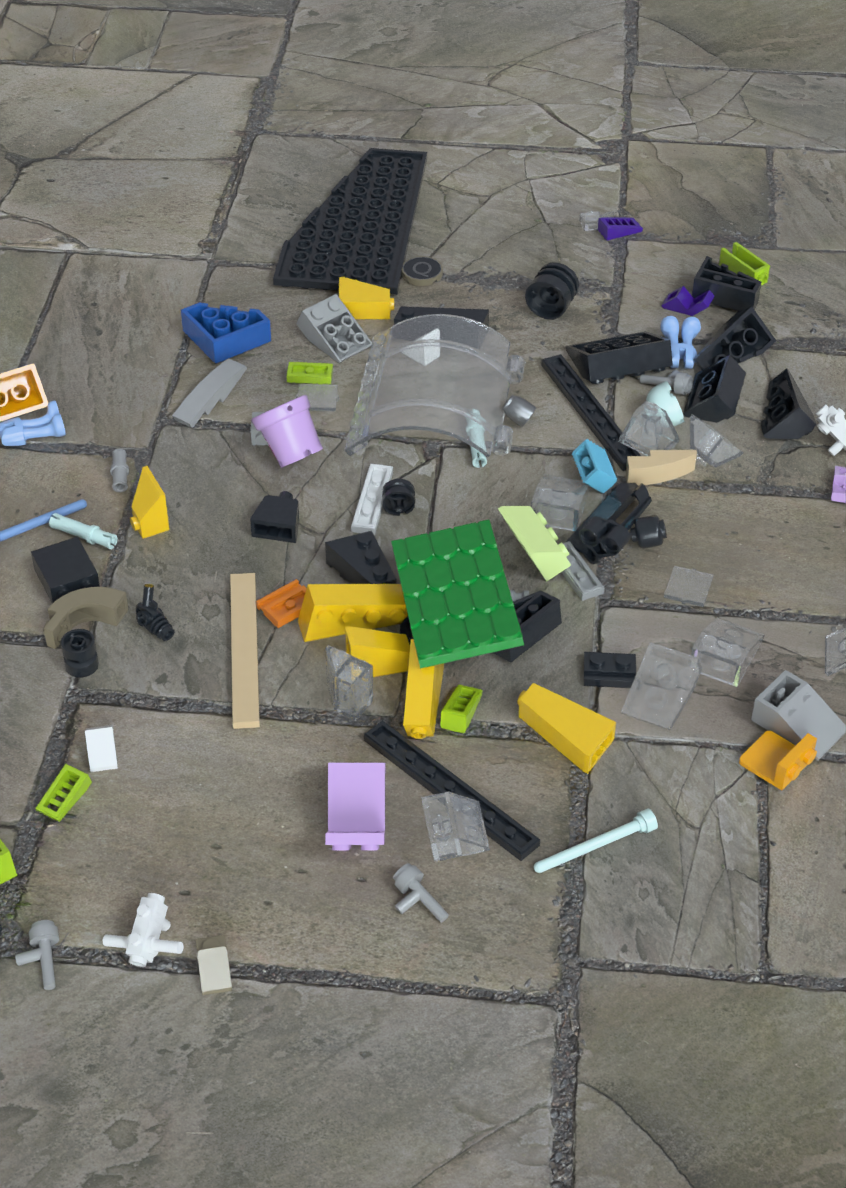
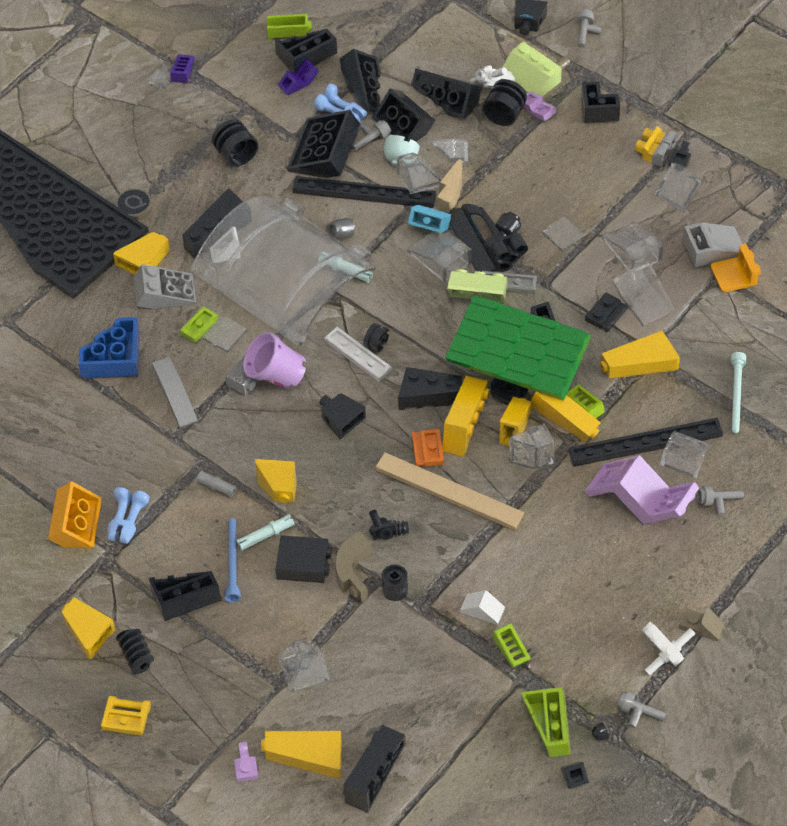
camera: 55 degrees left, 10 degrees up
none -> black wheel [482,79,527,126]

